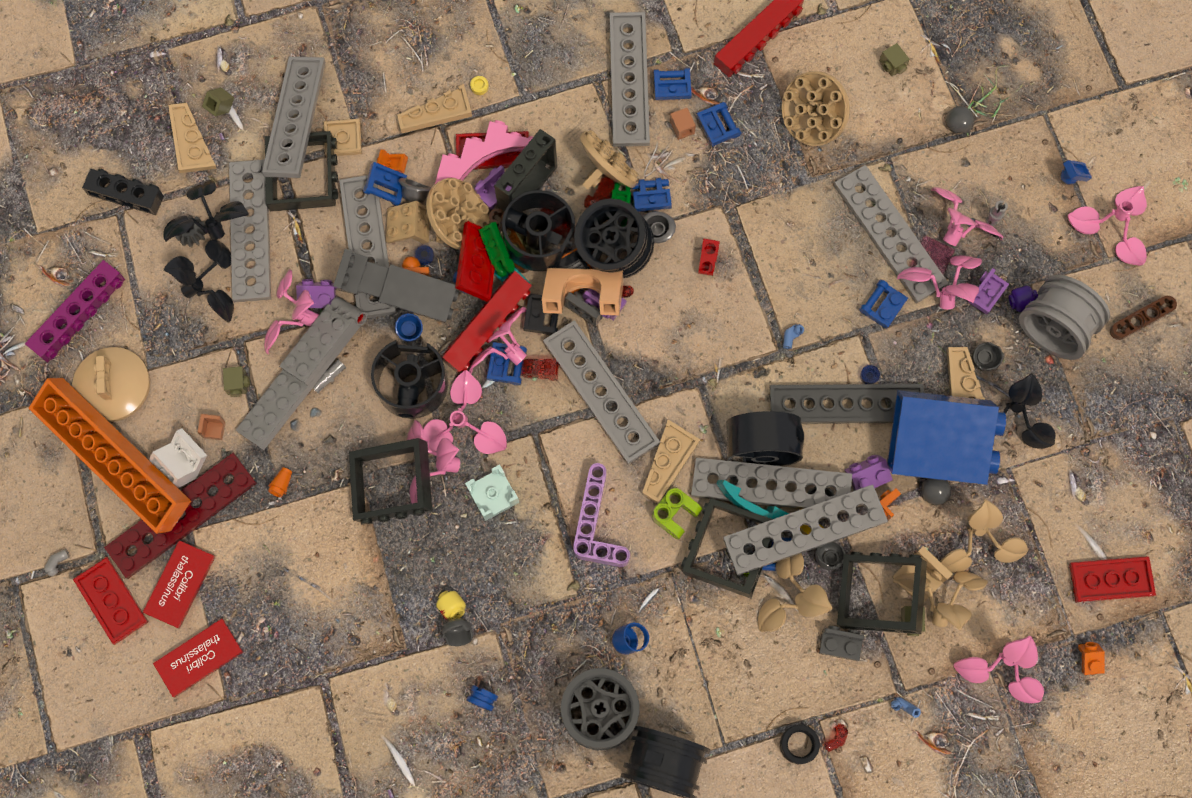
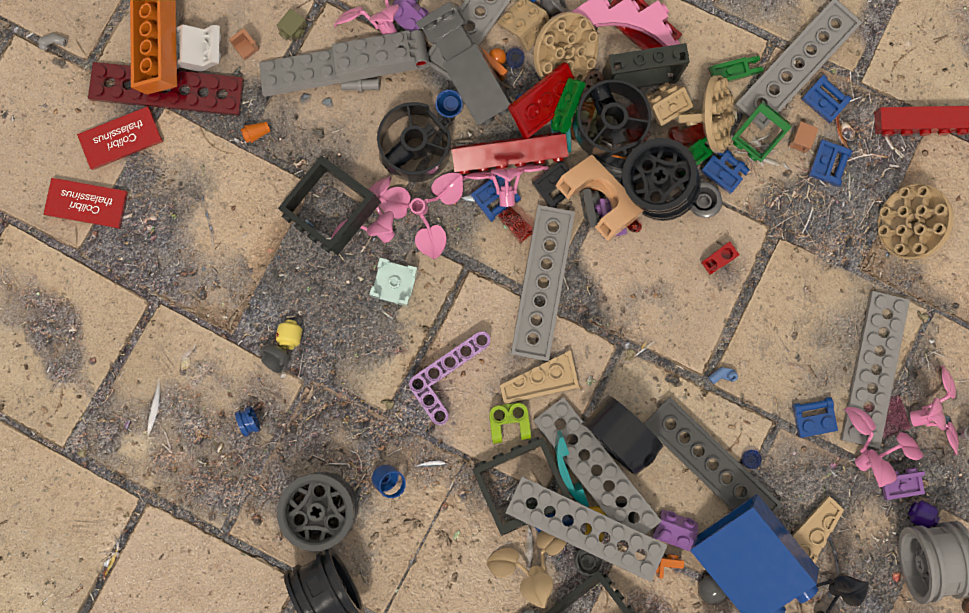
camera: 35 degrees right, 10 degrees up
red tile [73,557,149,645] -> none
medium lavender bracket [474,165,512,211] -> none
dark grey hair [972,342,1004,371] -> none
none -> tan bracket [645,82,694,126]
none -> green hinge [709,56,764,82]
none -> green window [732,101,793,162]

